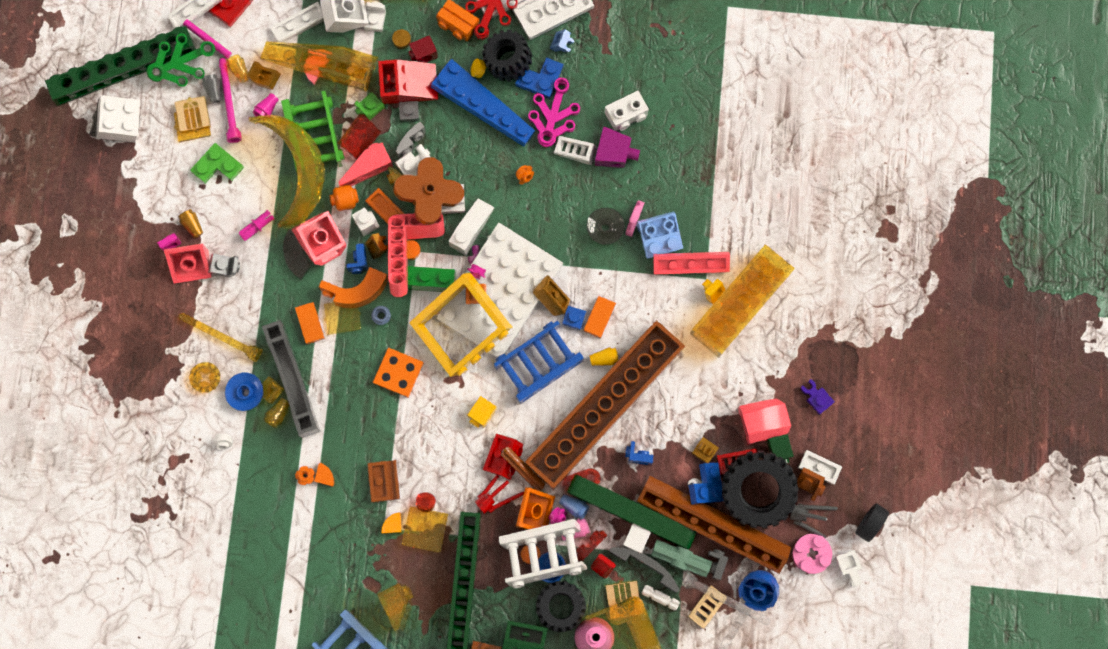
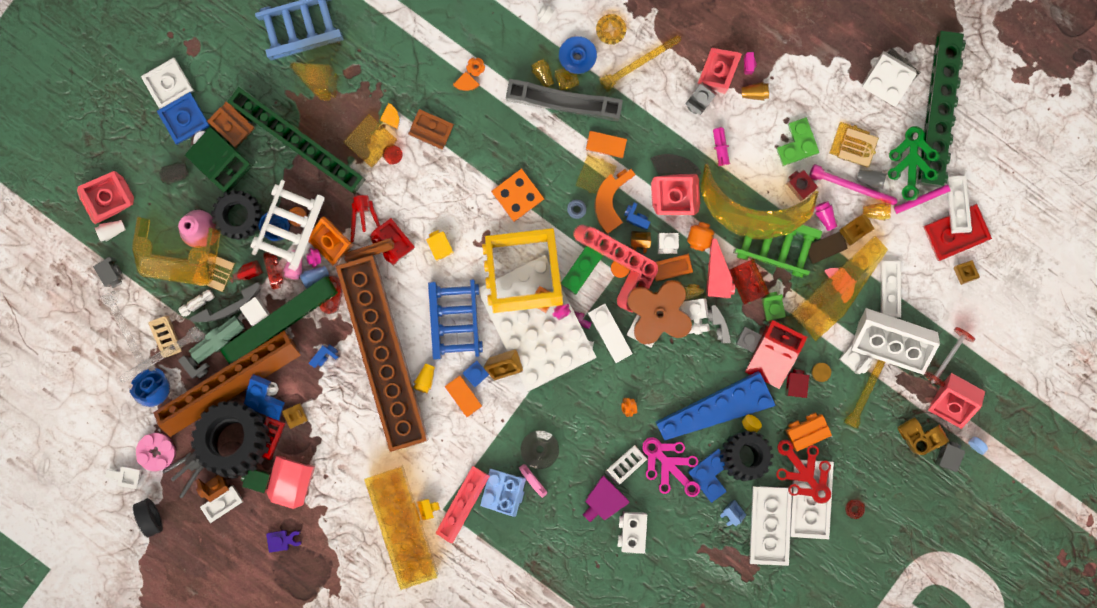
camera: 125 degrees right, 10 degrees up
none -> dark red brick [786,170,818,201]
none -> dark brown tile [808,232,848,264]

